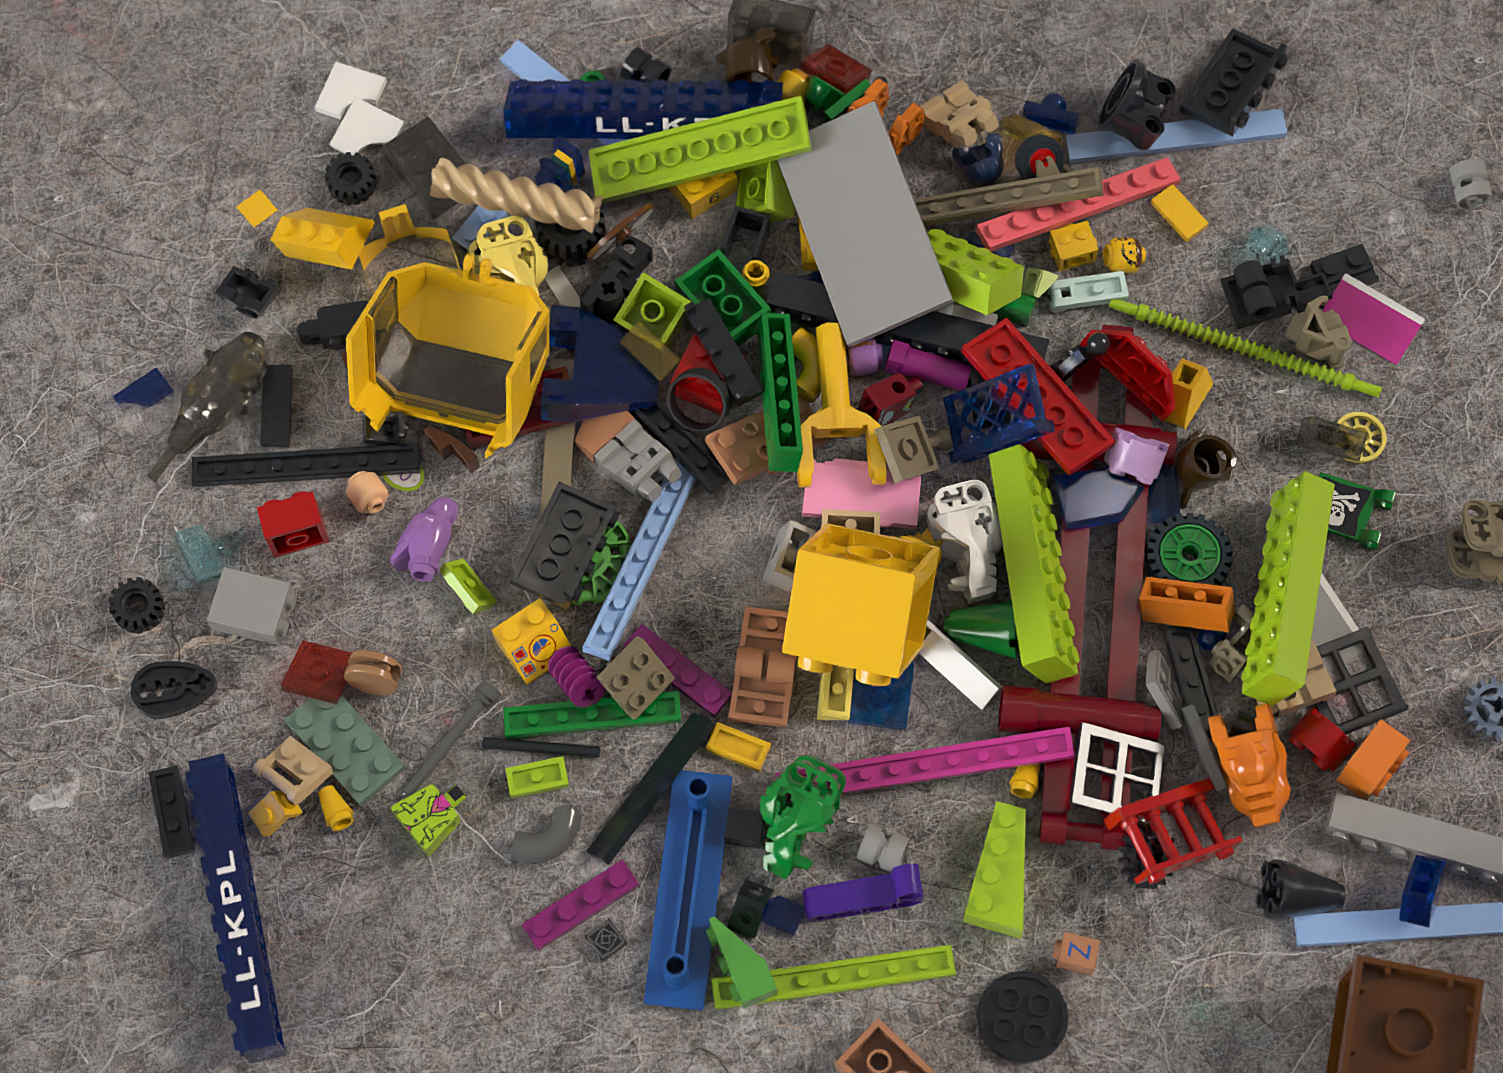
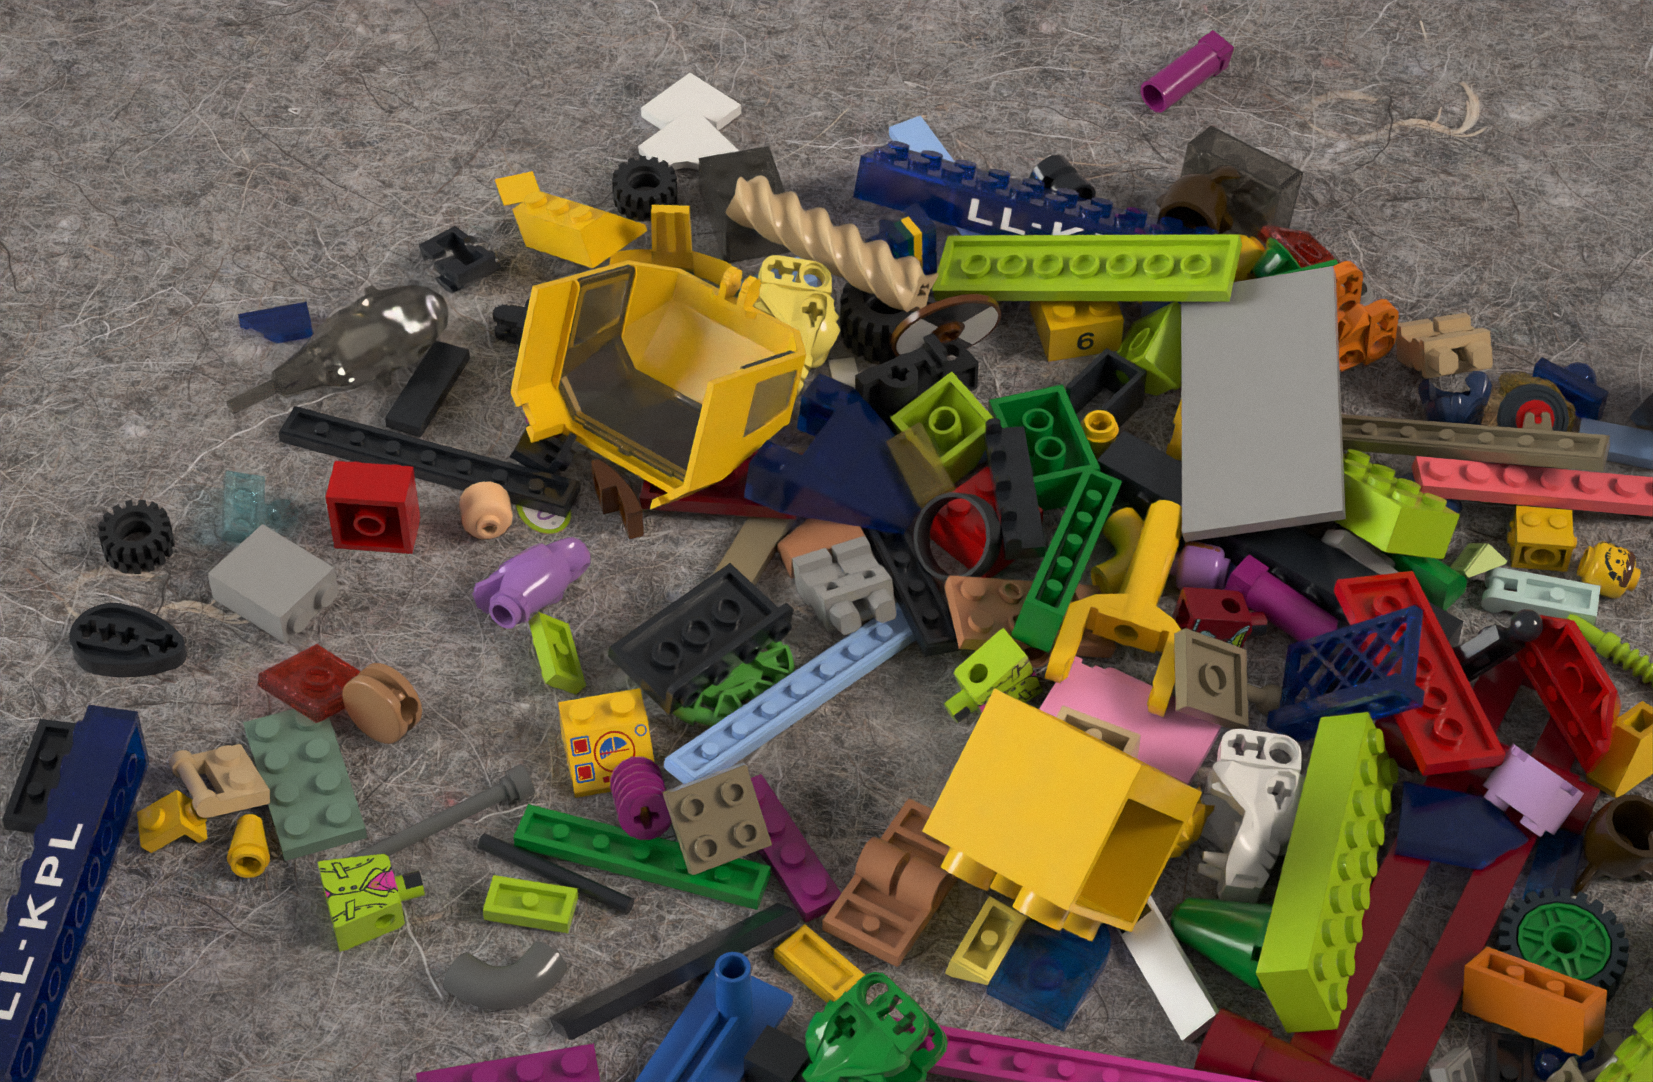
camera: 20 degrees right, 20 degrees down
none -> lime torso [943,628,1043,723]

